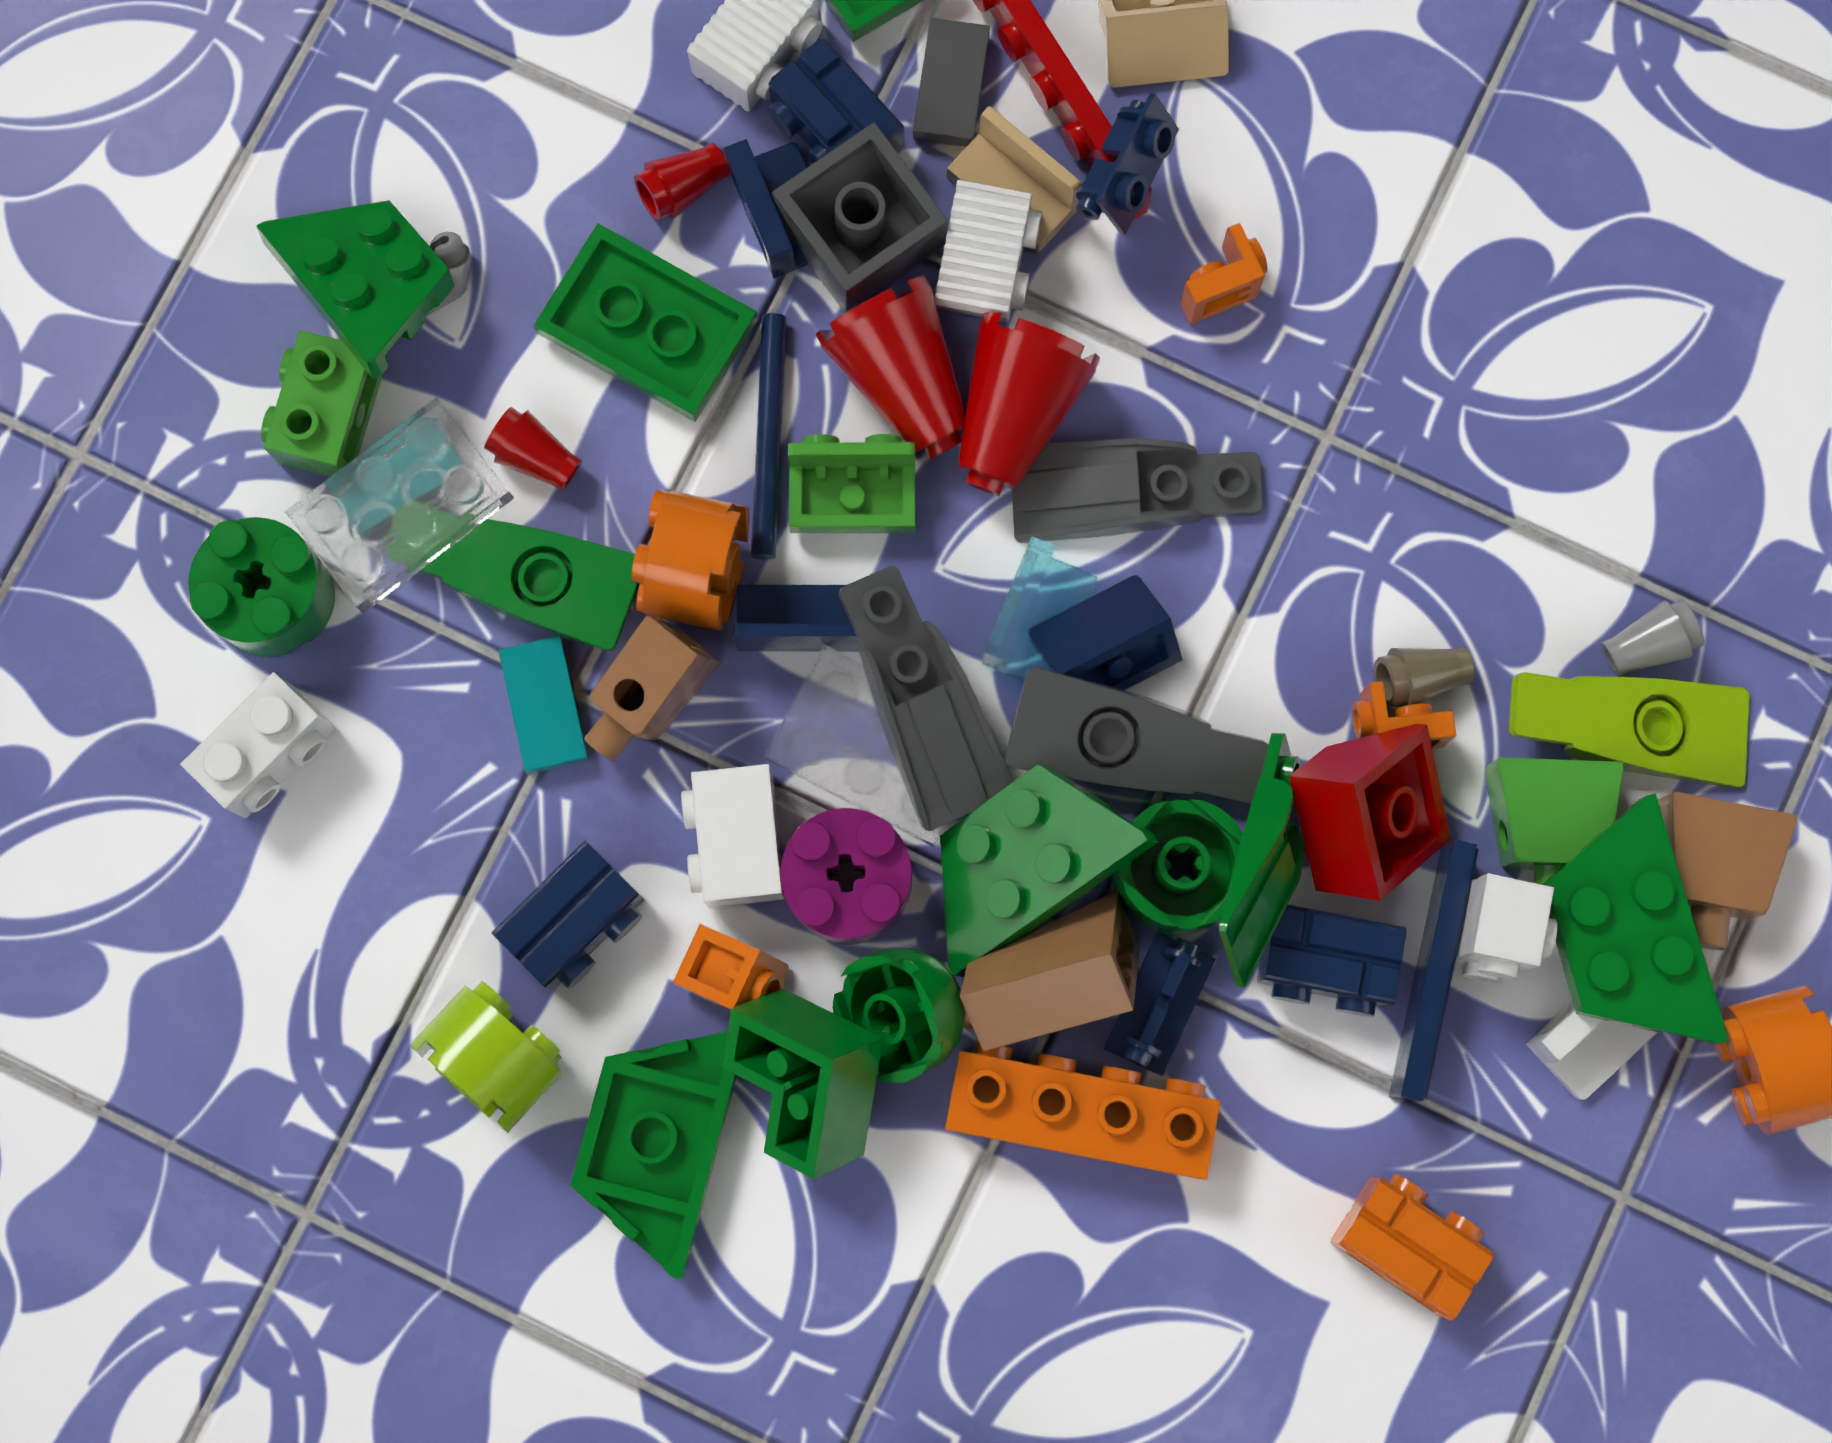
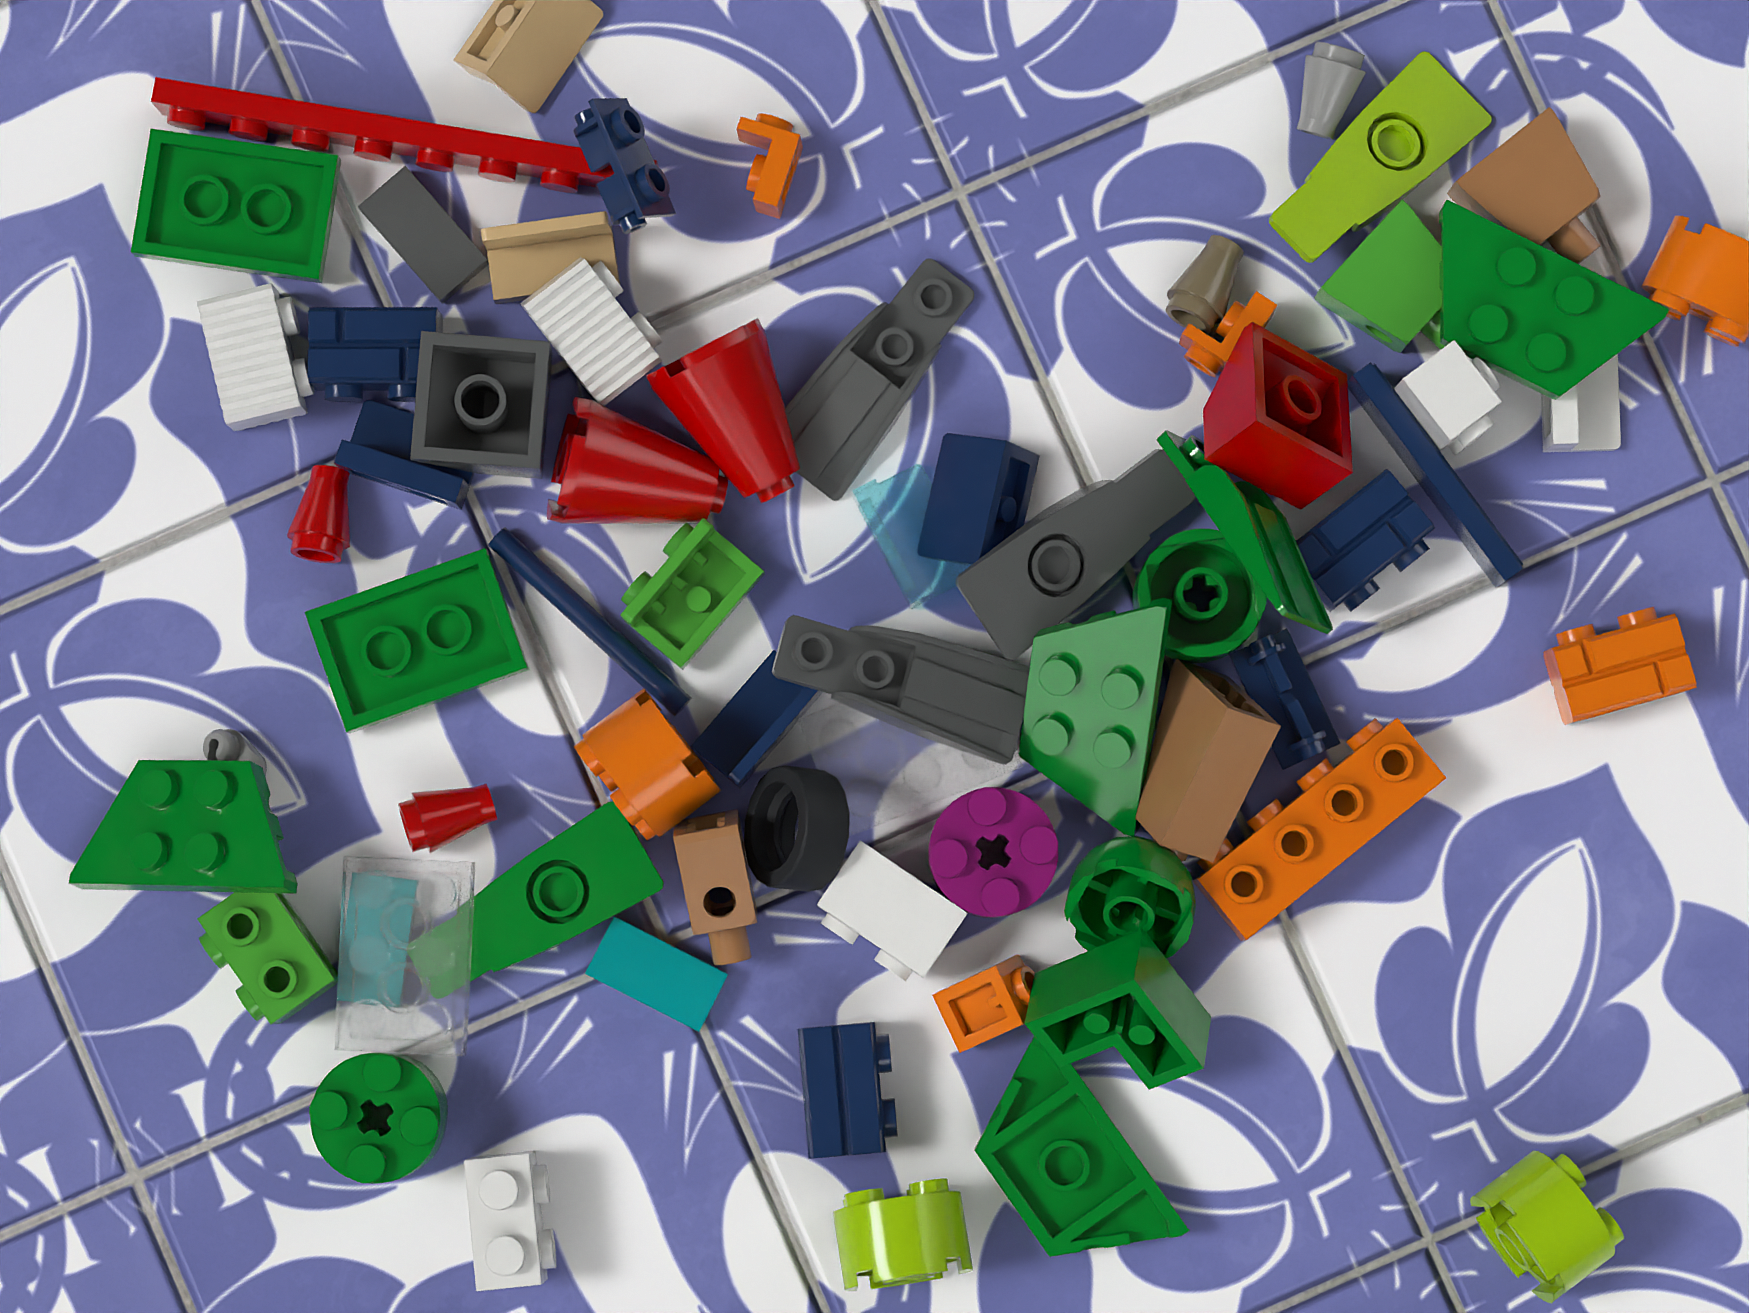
camera: 50 degrees left, 5 degrees up
none -> black tyre [744,765,850,892]

